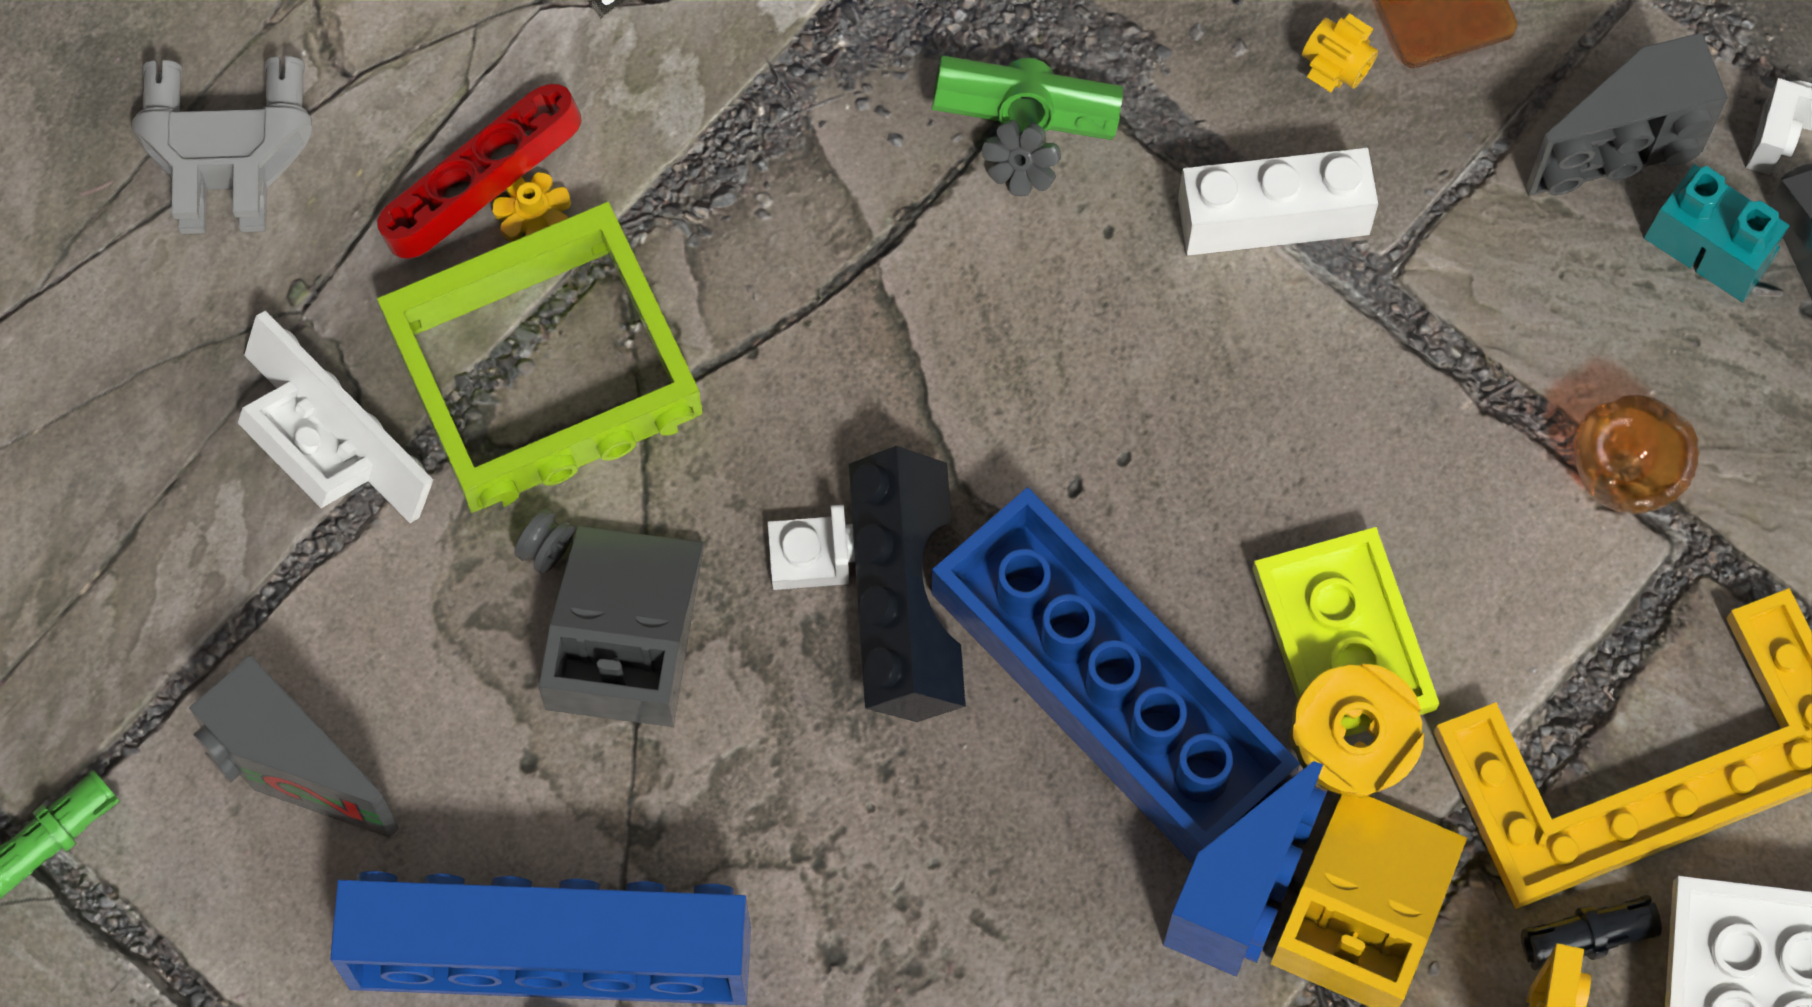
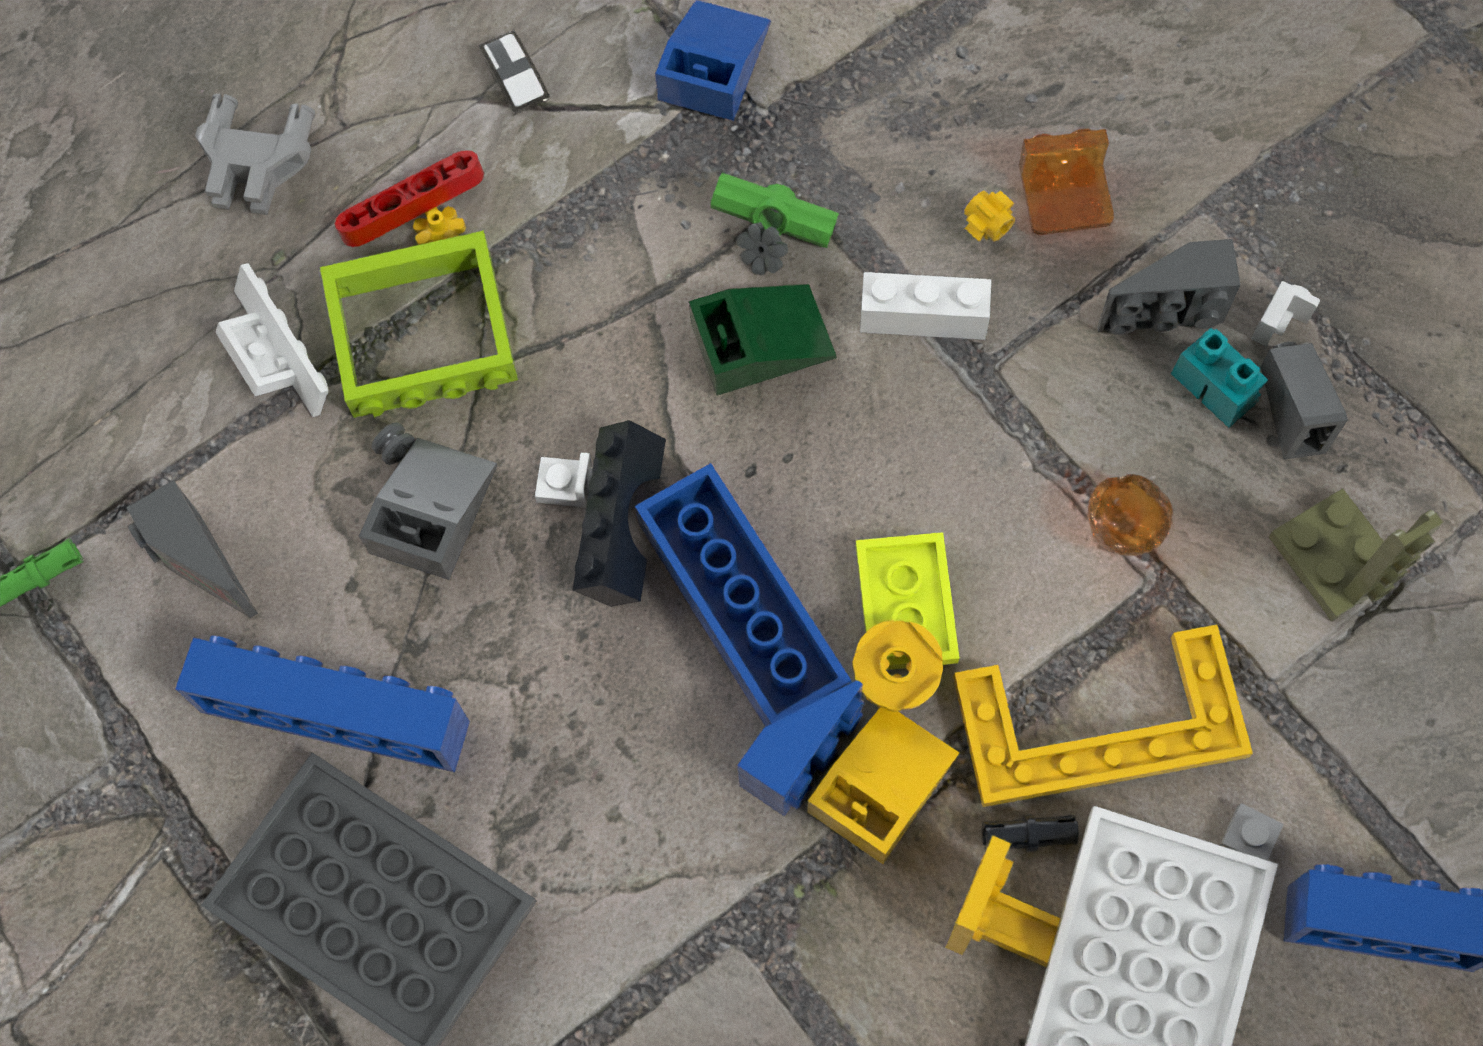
camera: 15 degrees right, 0 degrees up
none -> dark green slope [688,284,837,396]

